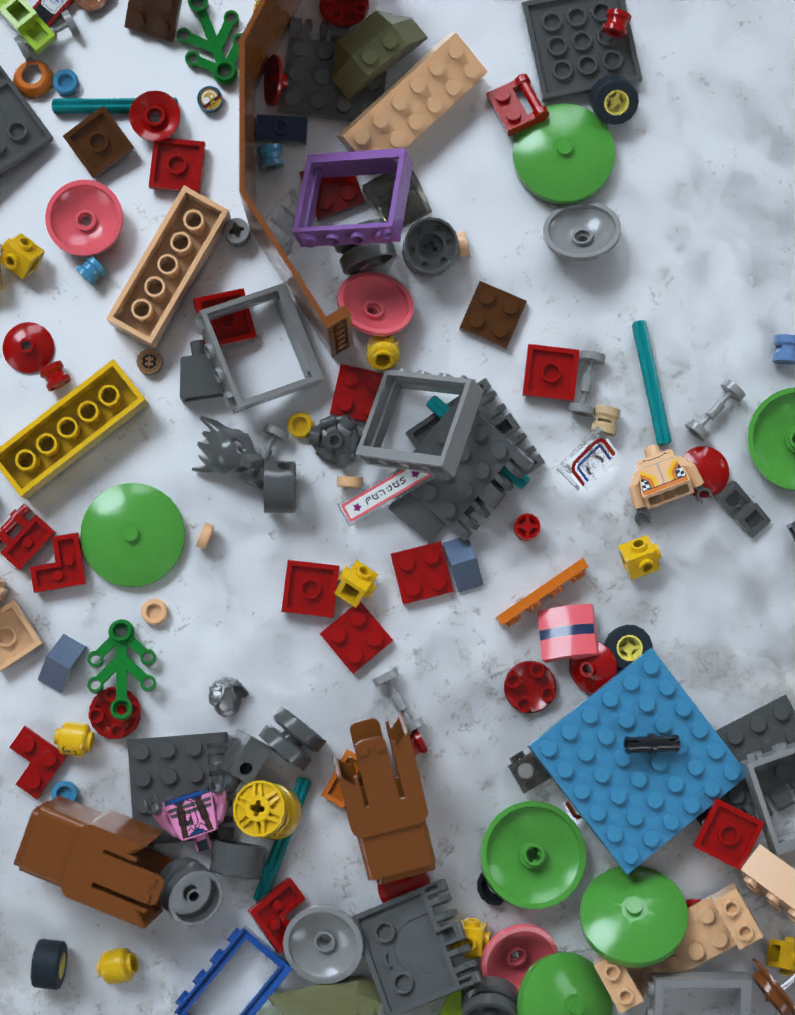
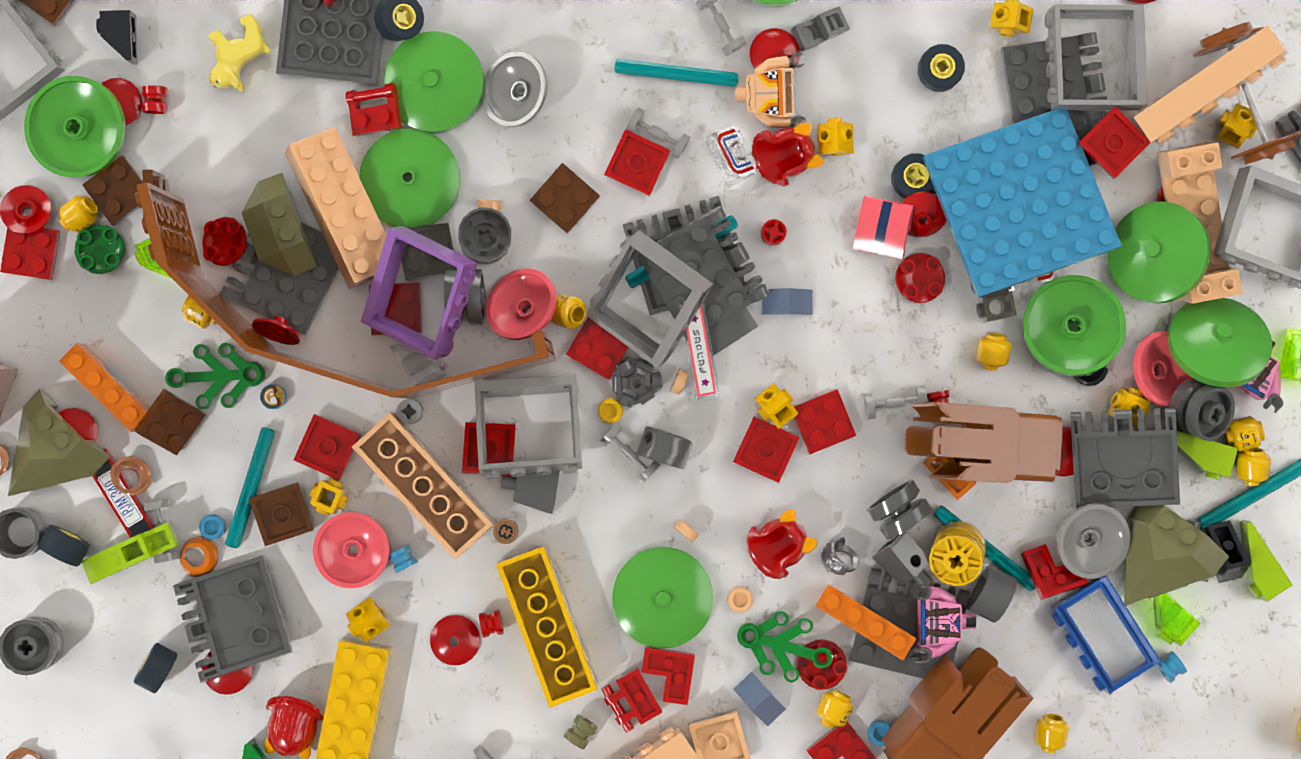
camera: 65 degrees left, 5 degrees up
red dish [129,90,181,142] -> none
dark grey wheel [158,857,223,927] -> none
dark grey piece [192,416,264,473] -> none
dark blue plate [255,114,308,145] -> none
dark azure wheel [256,143,284,171] -> none
red plate [390,541,454,605] -> none
orange plate [495,558,589,627] -> none
tan wheel [590,405,621,437] -> none
black pin [624,733,680,755] -> none
none -> yellow brick [310,477,349,516]
none -> bright green dish [359,129,460,230]
none -> red hair [746,509,818,579]
none -> red hair [751,122,824,187]
none -> orange arch [815,584,918,660]
none -> black wheel [917,44,965,92]
none -> yellow head [976,332,1011,371]

